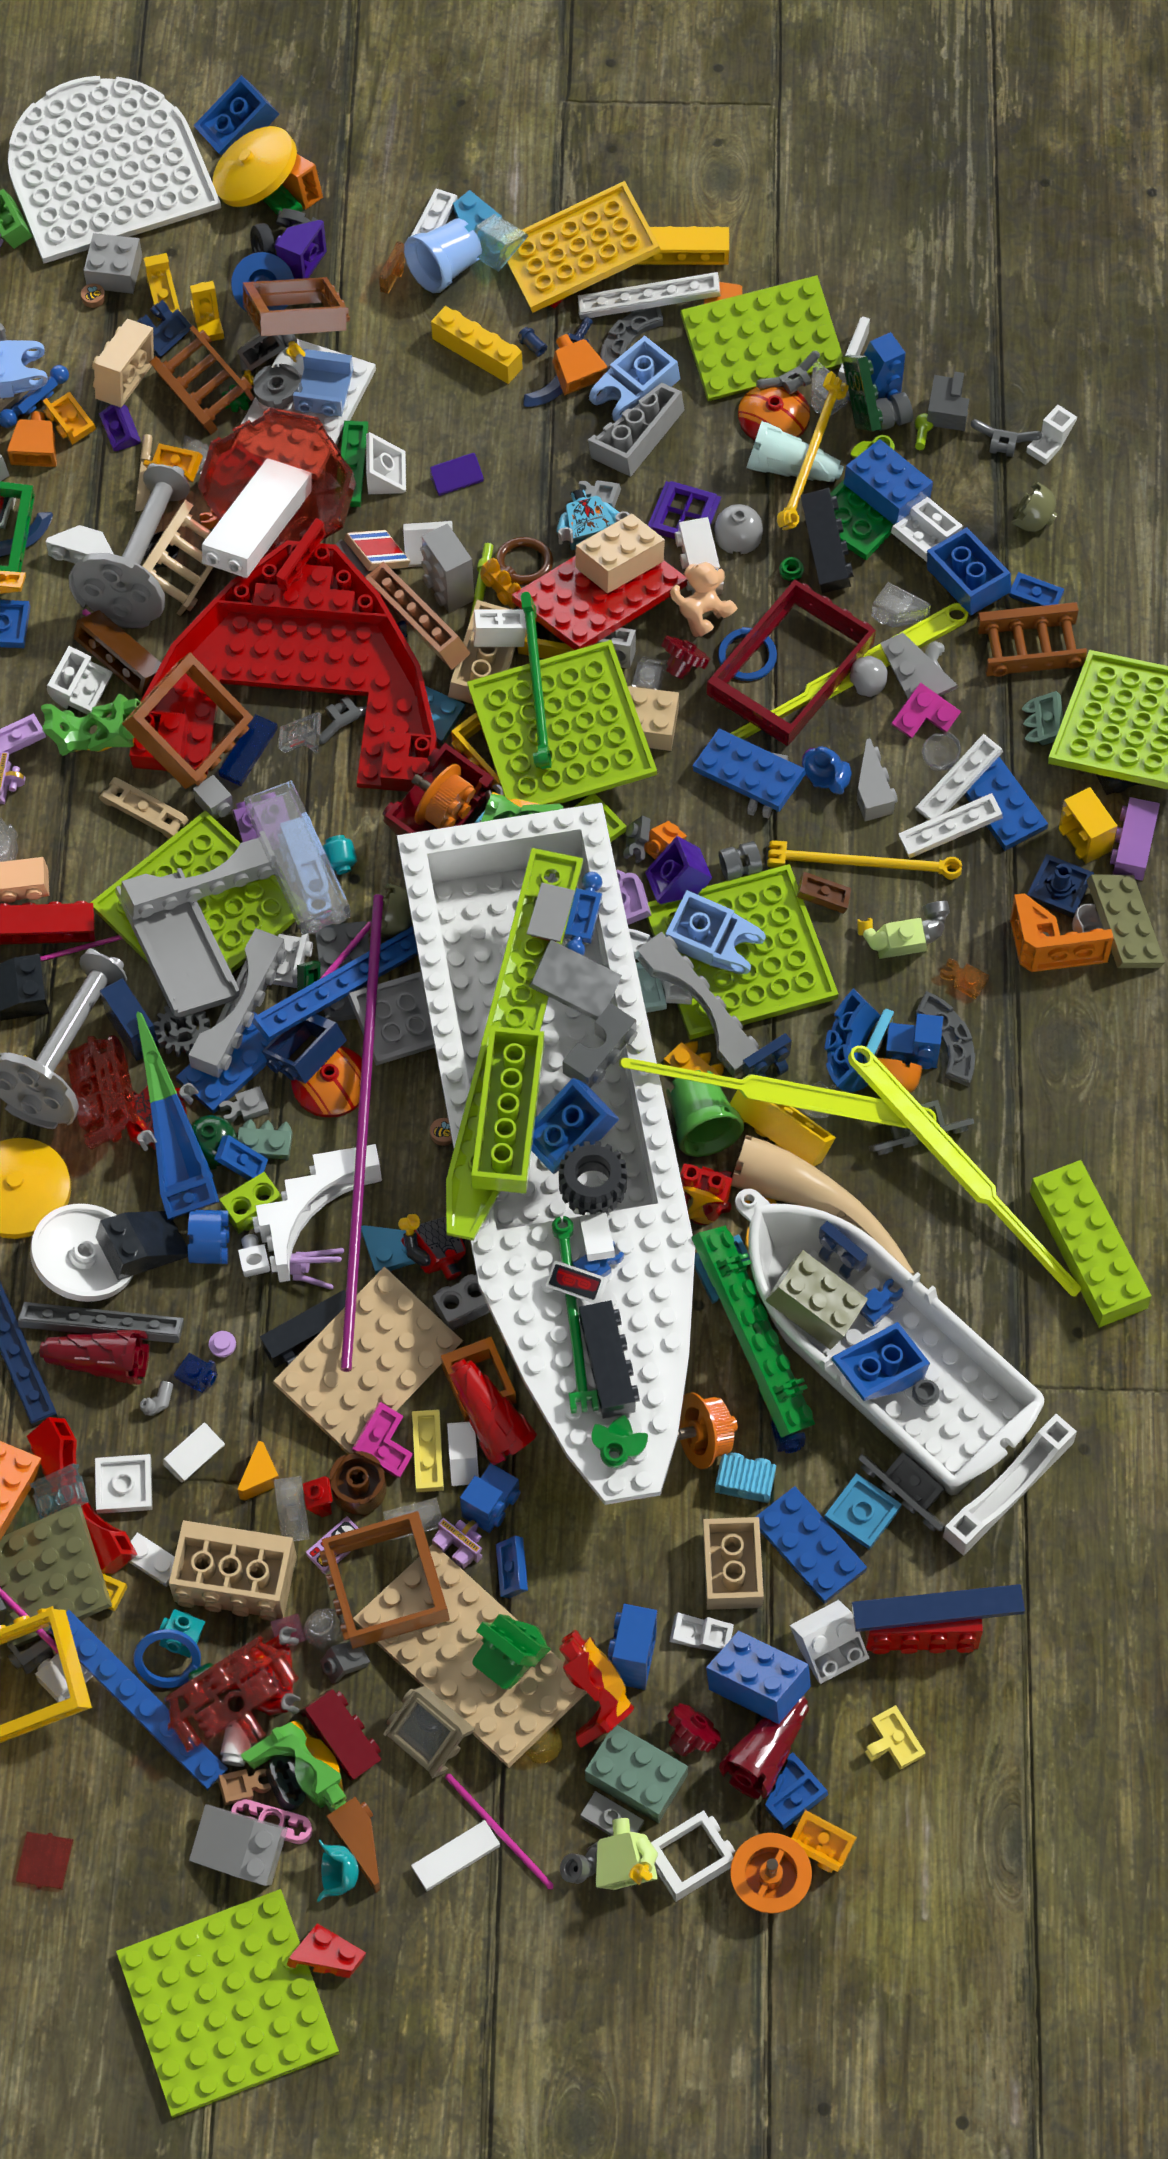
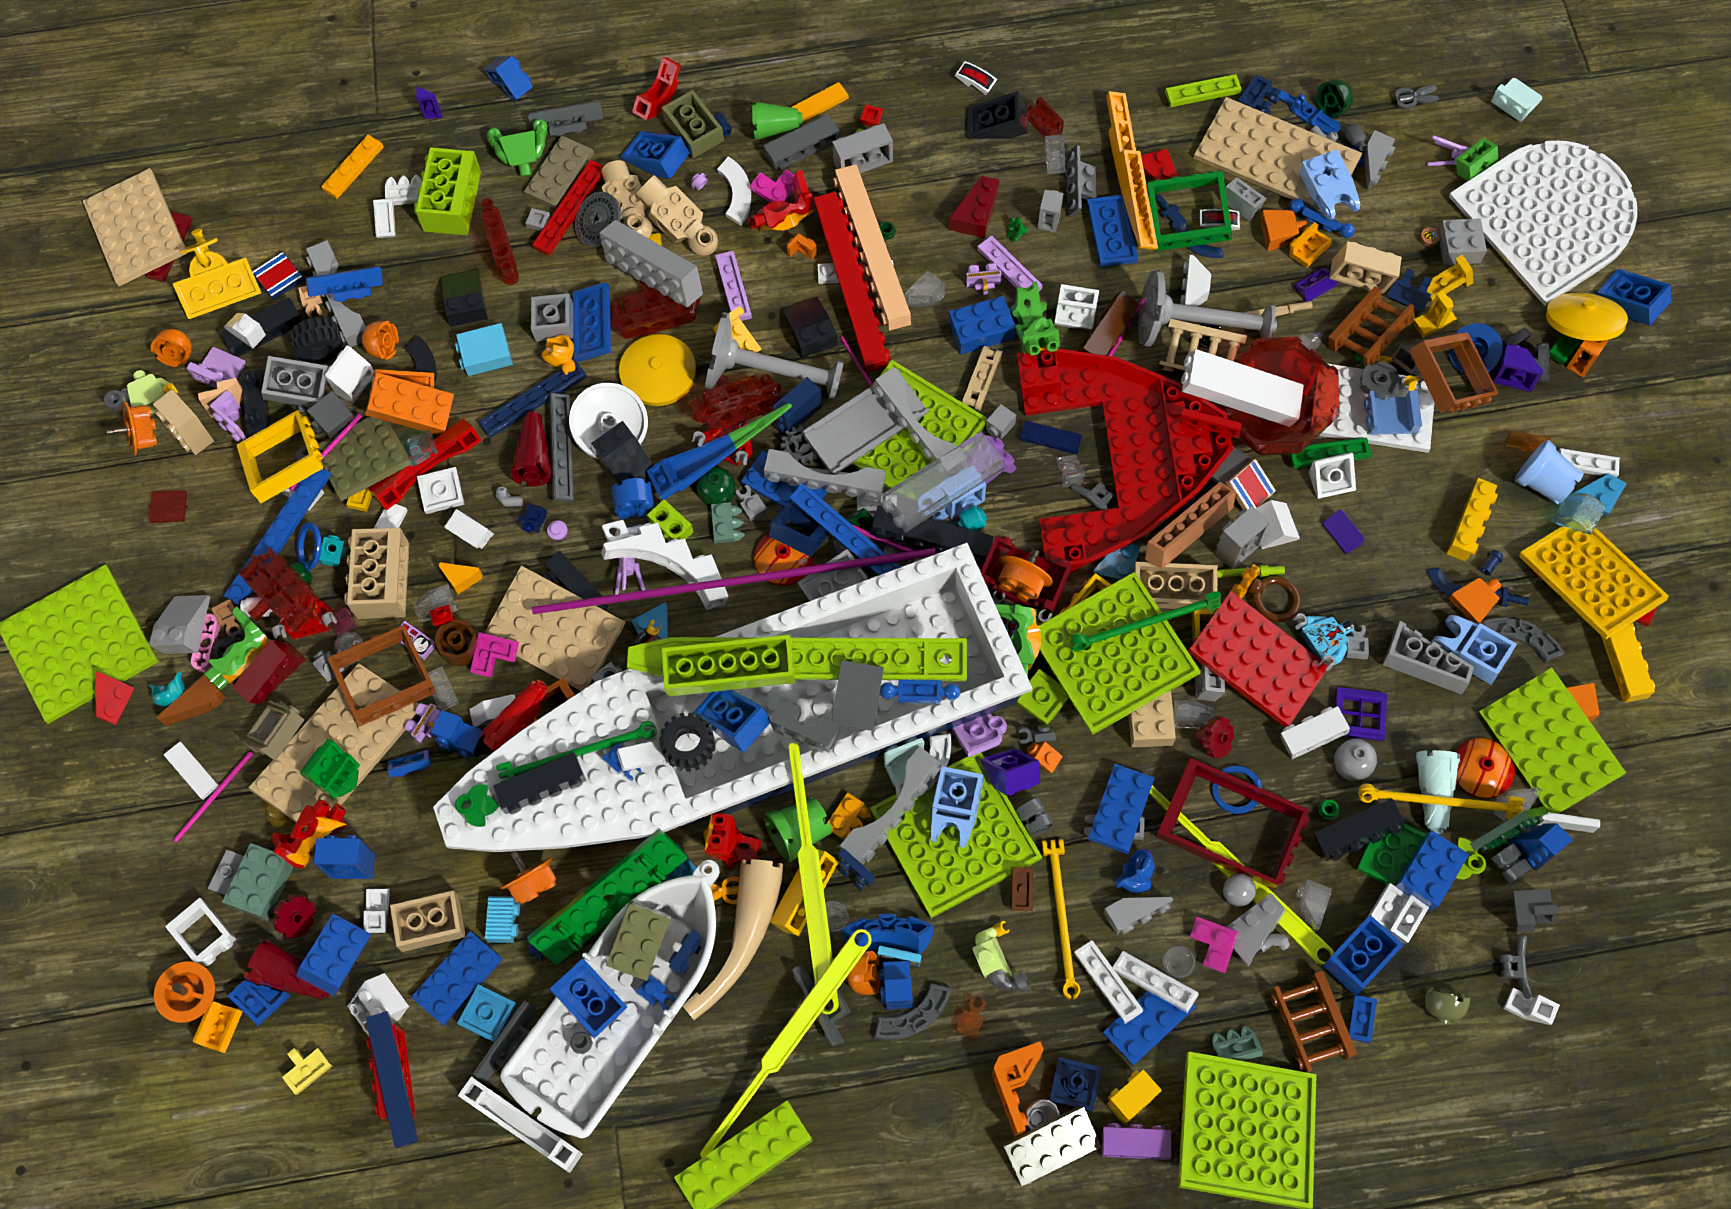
camera: 80 degrees right, 5 degrees up
dark orange window [122,652,254,789] -> none
light orange bracket [143,443,203,482] -> none
blue plate [214,1135,268,1181] -> none
light yellow plate [412,1410,444,1492] -> none
white hinge [473,610,526,647] -> none
light grey piece [527,883,575,942] -> none
slope [546,1260,608,1303] -> none
yellowish green torso [560,1818,658,1890] -> none
tan brick [575,514,665,594] -> none
white tile [578,272,721,319] -> none
light nougat animal [670,562,738,637] -> none
dark grey piece [756,350,820,394] -> none
lime bar [914,413,933,450] -> none
none -> black brick [870,505,994,565]
none -> blue brick [949,296,1016,355]

